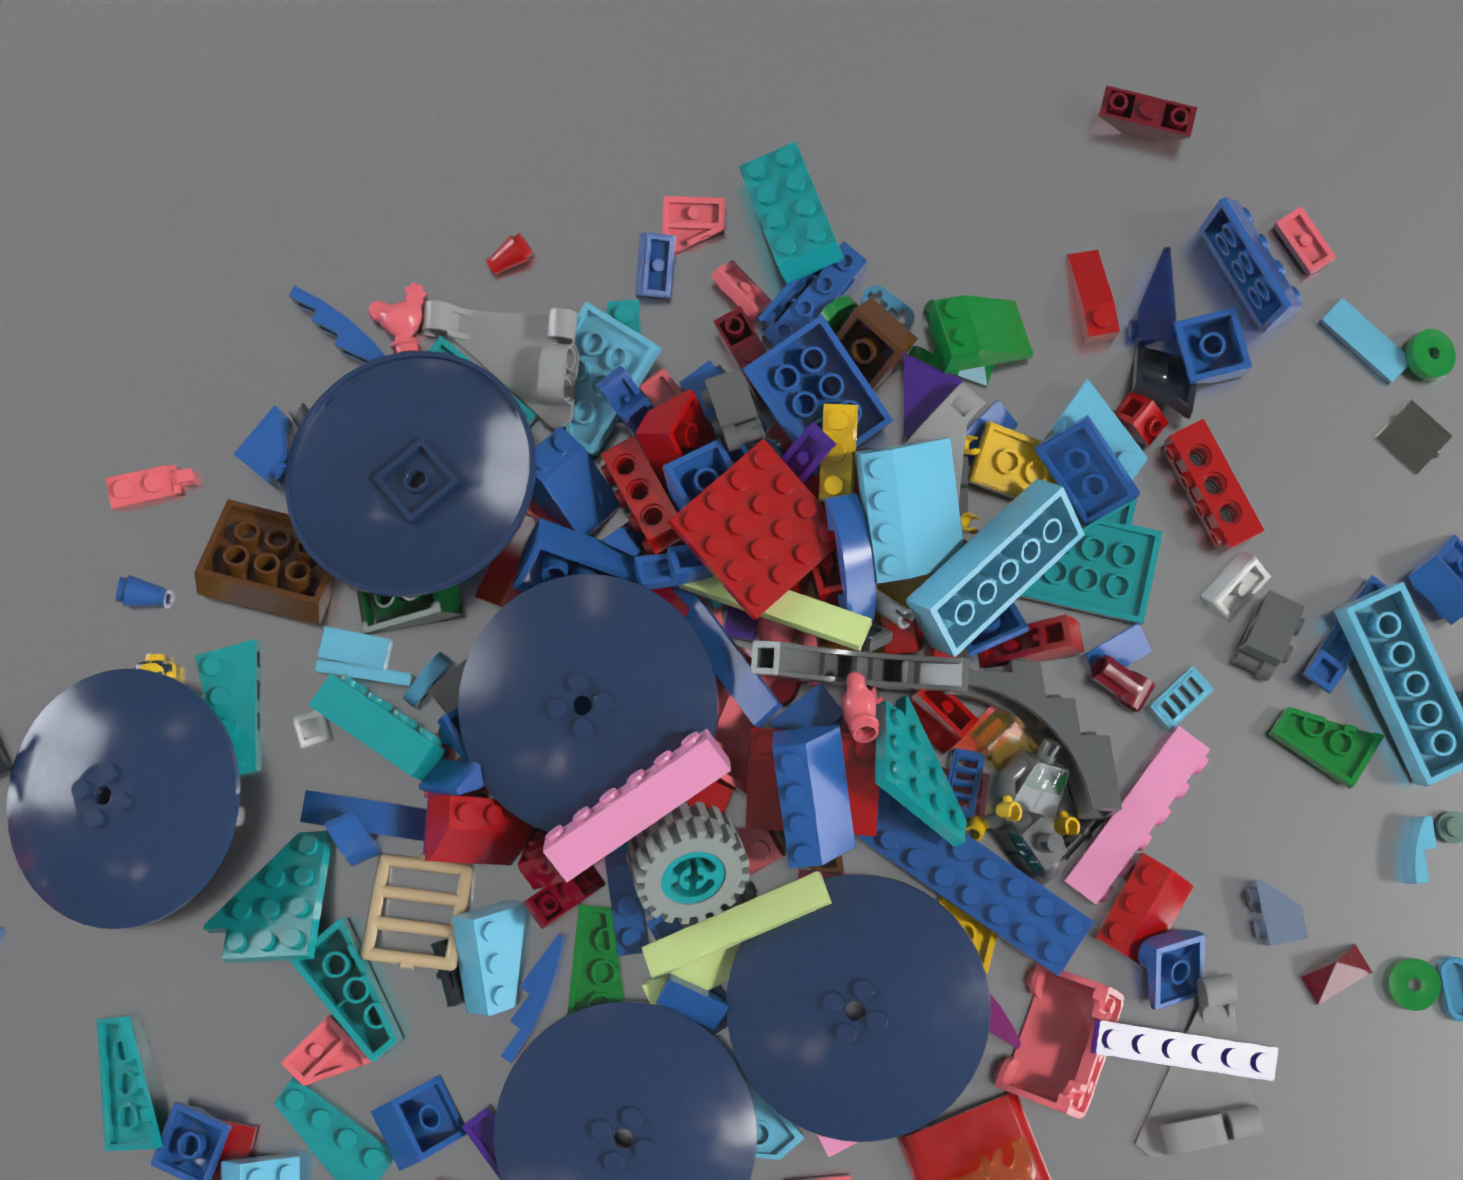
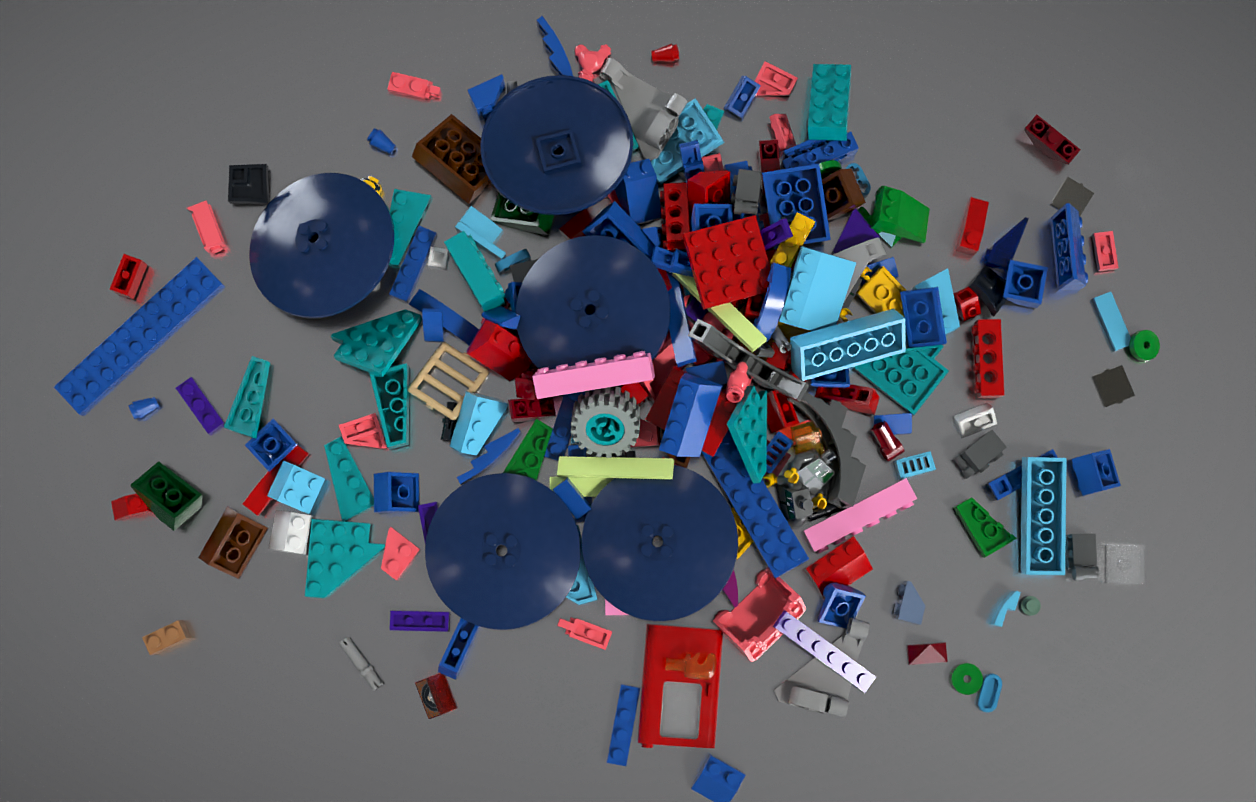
camera: 20 degrees right, 0 degrees up
none -> dark purple plate [176,377,225,435]
none -> blue plate [389,226,437,303]
none -> clear smoke piece [1051,177,1094,217]

